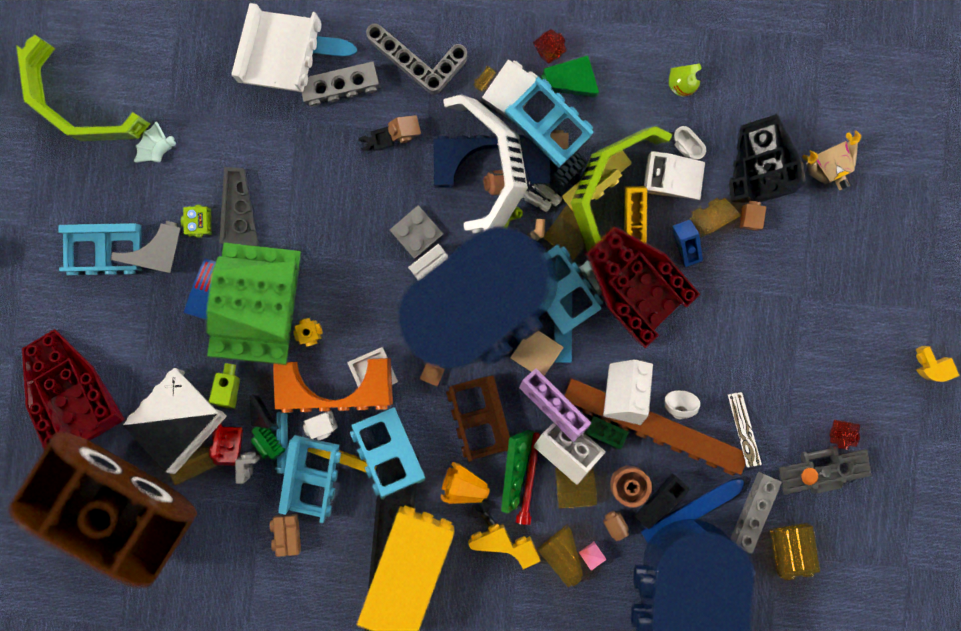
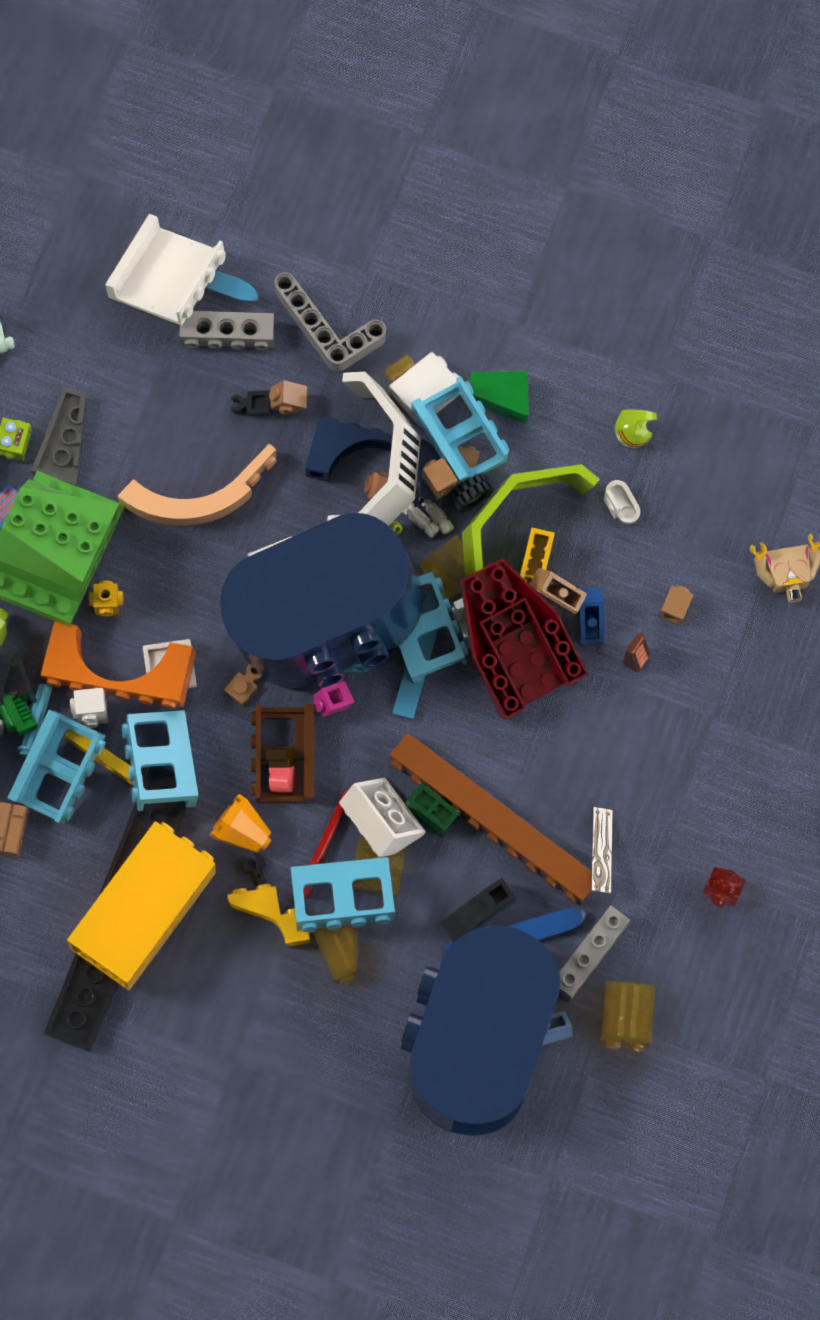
camera: 10 degrees right, 15 degrees down
light grey plate [390,205,444,259] -> none
green wing [501,430,534,513] -> none
tan slope [510,331,564,376] -> none
lavender brick [519,368,591,442] -> none
light nougat arm [526,219,545,242] -> none
clear red brick [533,29,567,64] -> none
light yellow bracket [562,150,632,210] -> none
bright pink slope [579,541,607,570] -> none
white slope [603,360,653,425] -> none
medium nougat brick [603,511,629,541] -> none
nougat brick [610,465,652,507] -> none
white slope [644,151,705,200] -> none
white piece [665,390,700,419] -> none
clear yellow slope [688,197,741,238] -> none
black wedge [729,114,805,203] -> none
dark grey piece [779,446,872,494] -> none
none -> light nougat arch [118,444,277,526]
none -> leg [266,747,295,792]
none -> medium azure window [291,857,395,932]
none -> dark pink brick [313,681,354,717]
none -> medium nougat brick [422,458,458,500]
none -> medium nougat brick [530,568,587,614]
none -> copper slope [623,632,650,673]

